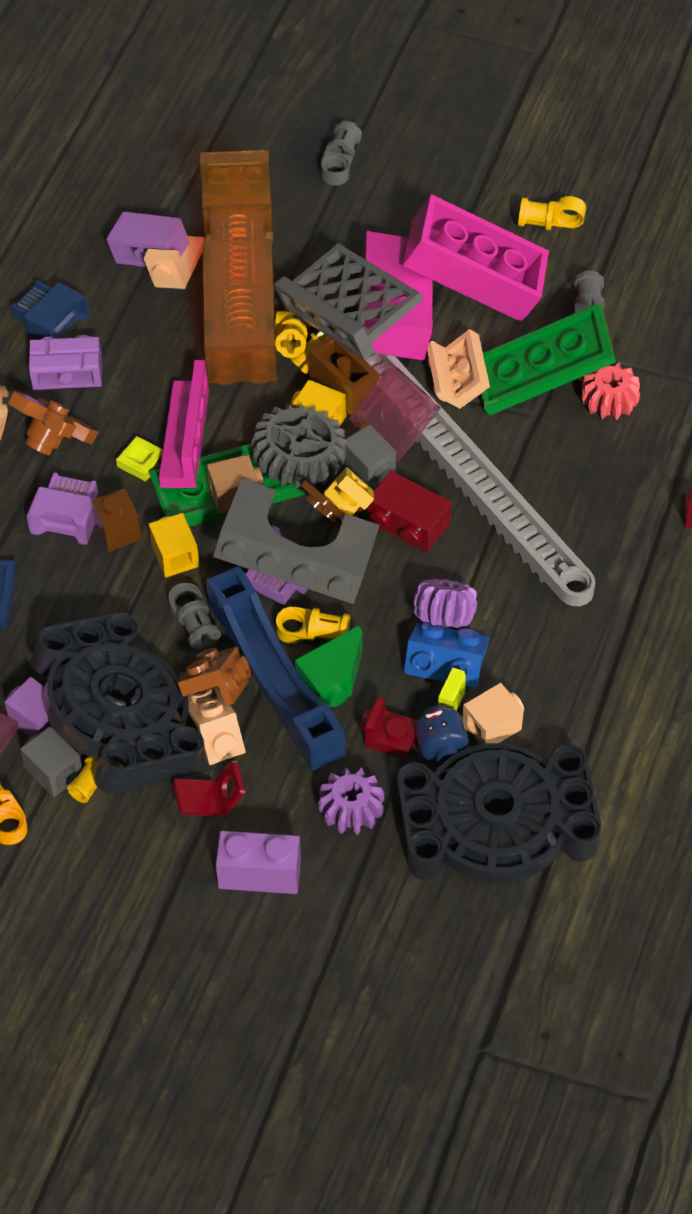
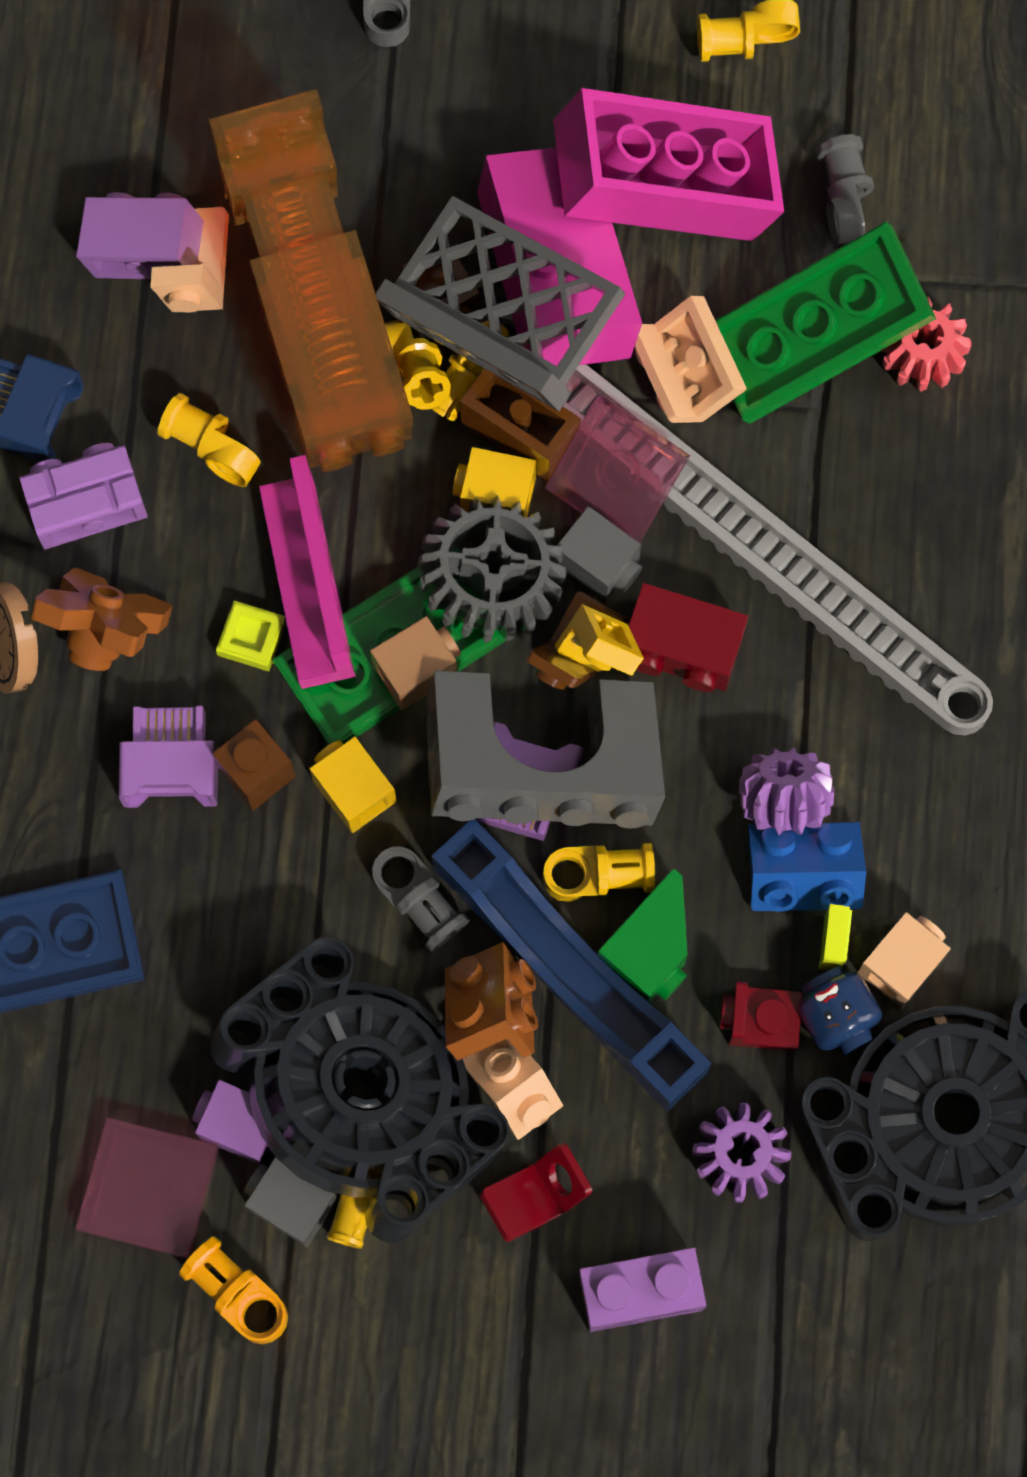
camera: 15 degrees left, 20 degrees up
none -> yellow connector [157,393,261,487]

